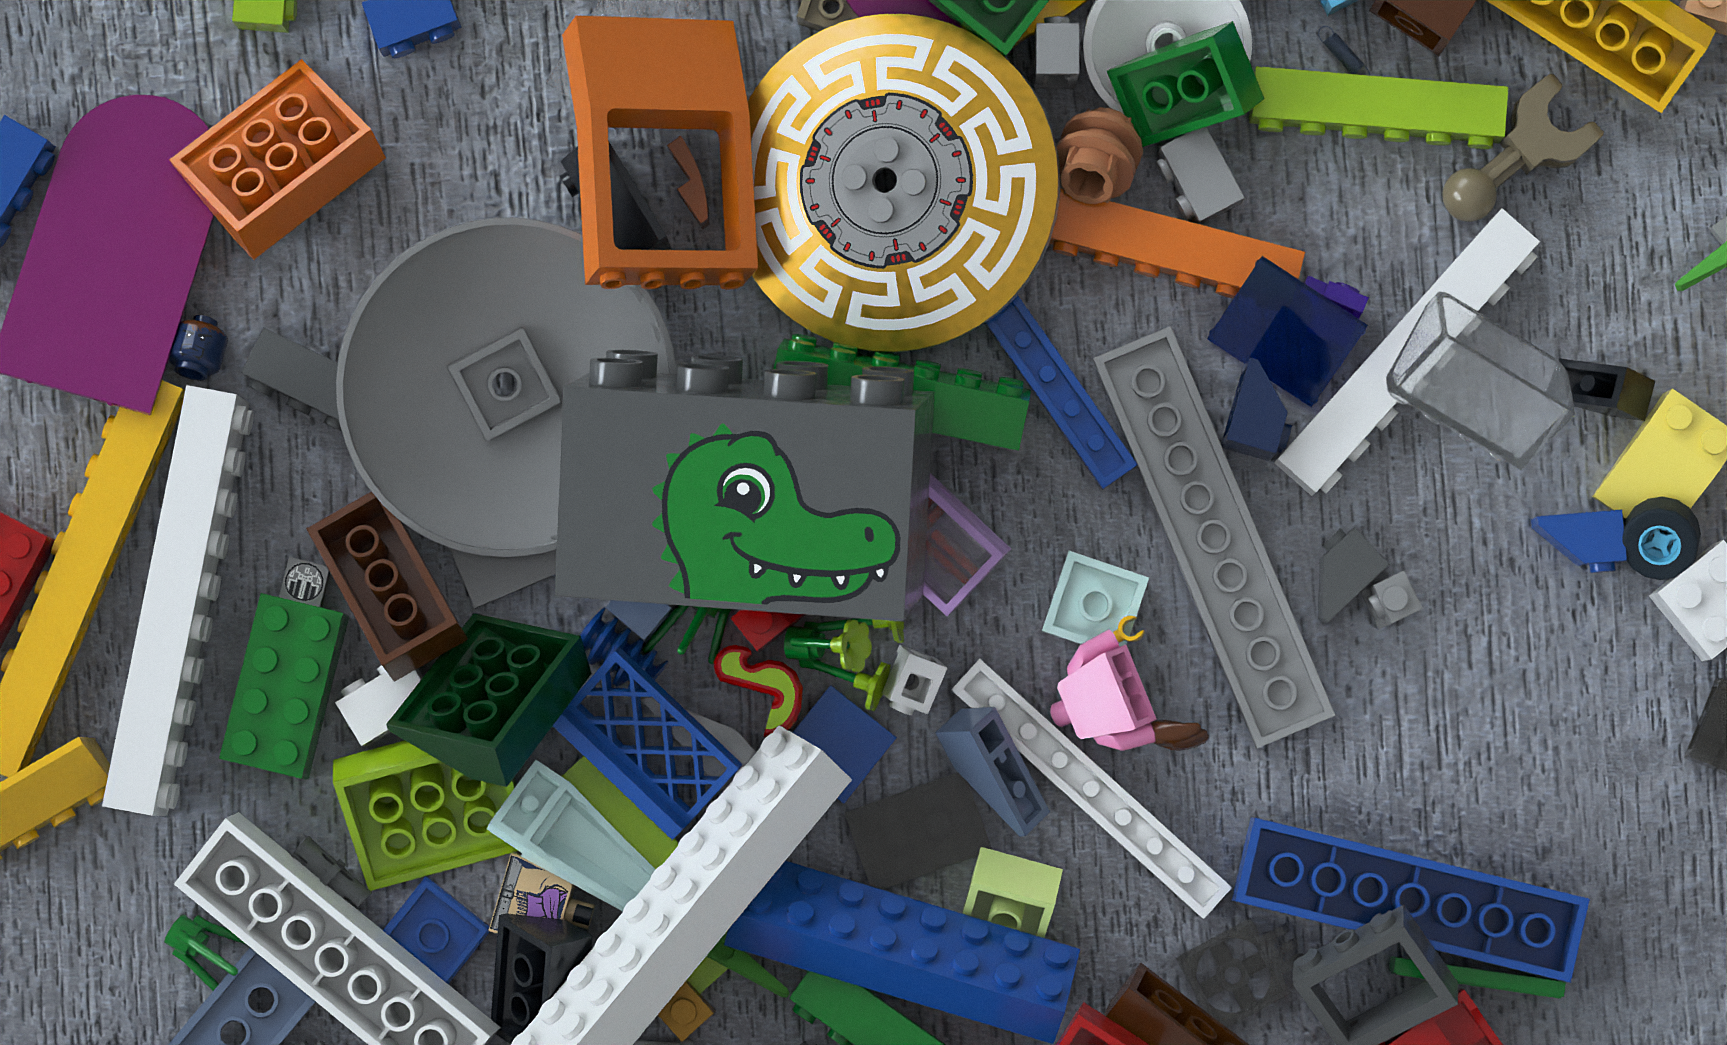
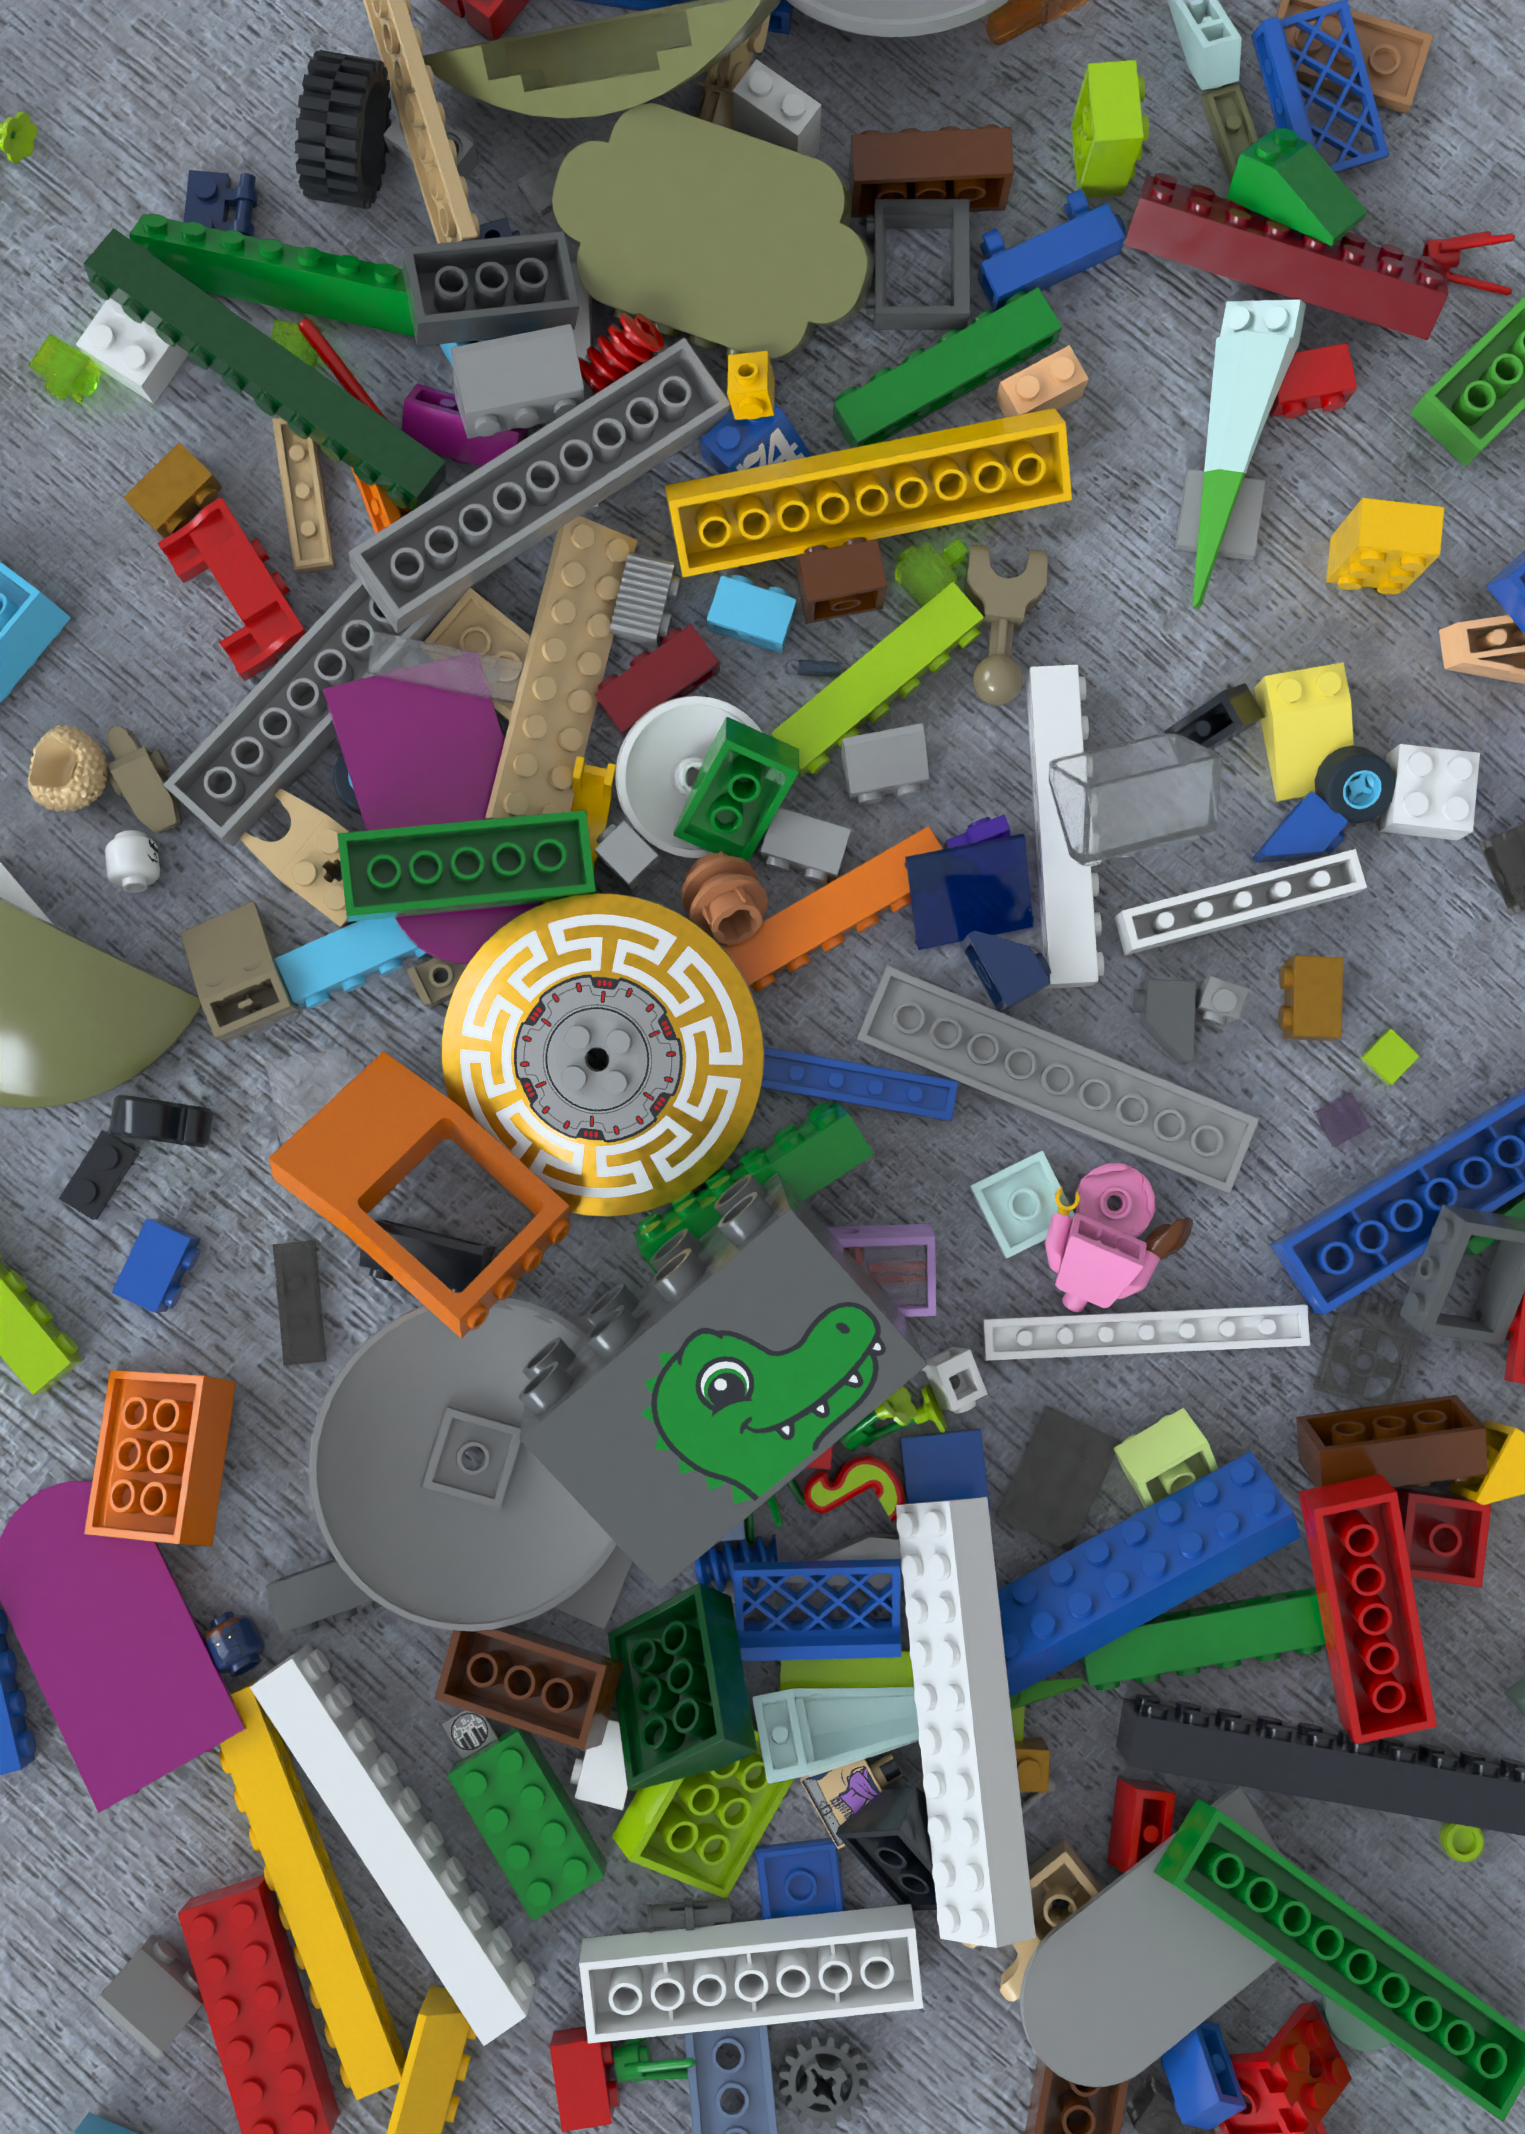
camera: 50 degrees left, 0 degrees up
dark orange slope [667,136,710,229] -> none
sand blue slope [935,707,1050,837] -> none
none -> clear smoke tile [273,1240,326,1366]
none -> red brick [550,2026,620,2132]
none -> light grey slope [840,723,929,805]
none -> clear neon green brick [894,538,968,608]
none -> bright pink plate [1074,1163,1155,1238]
none -> white brick [1114,849,1367,956]
none -> pearl gold brick [1278,955,1343,1041]
none -> clear purple tile [1313,1092,1371,1147]
none -> lime tile [1360,1028,1420,1085]

